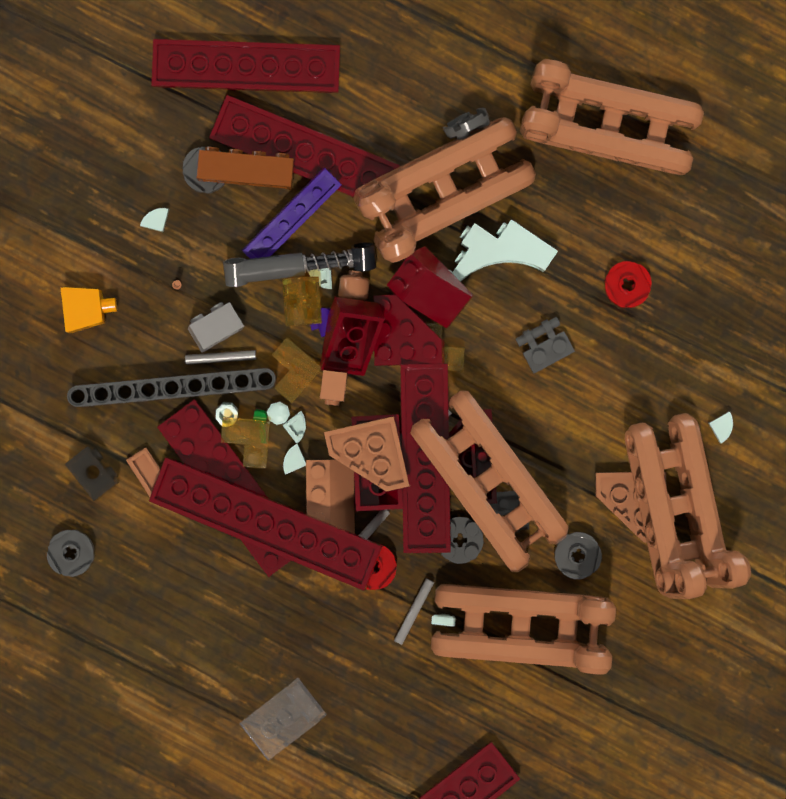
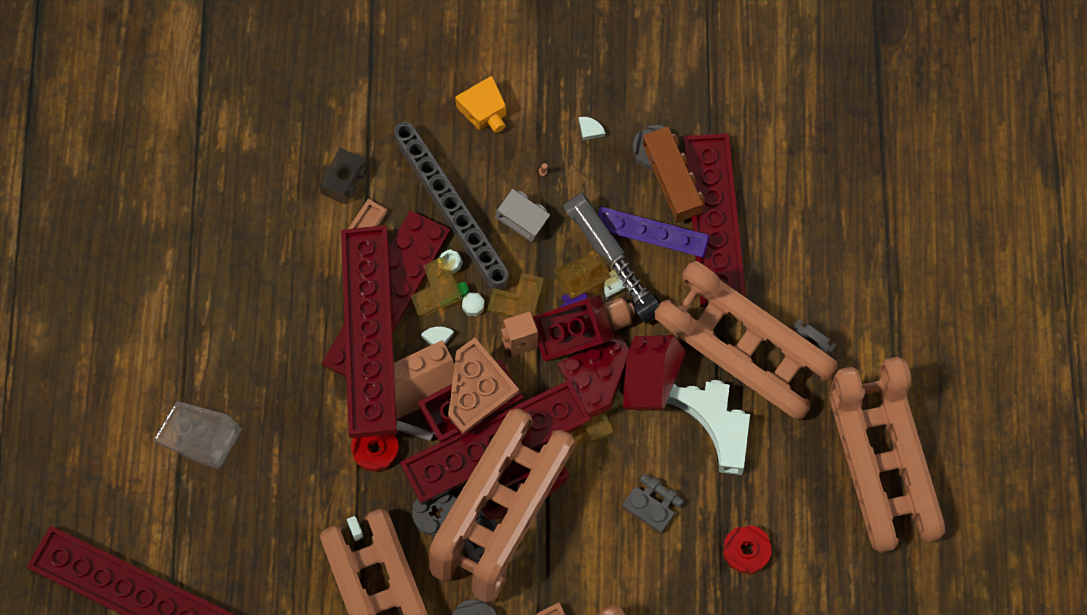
camera: 65 degrees right, 20 degrees down
dark grey plate [47,530,95,577] -> none
dark red plate [151,39,340,93] -> none
light grey bar [185,350,256,364] -> none
light aqua tile [283,411,306,443] -> none
light grey bar [394,578,434,645] -> none

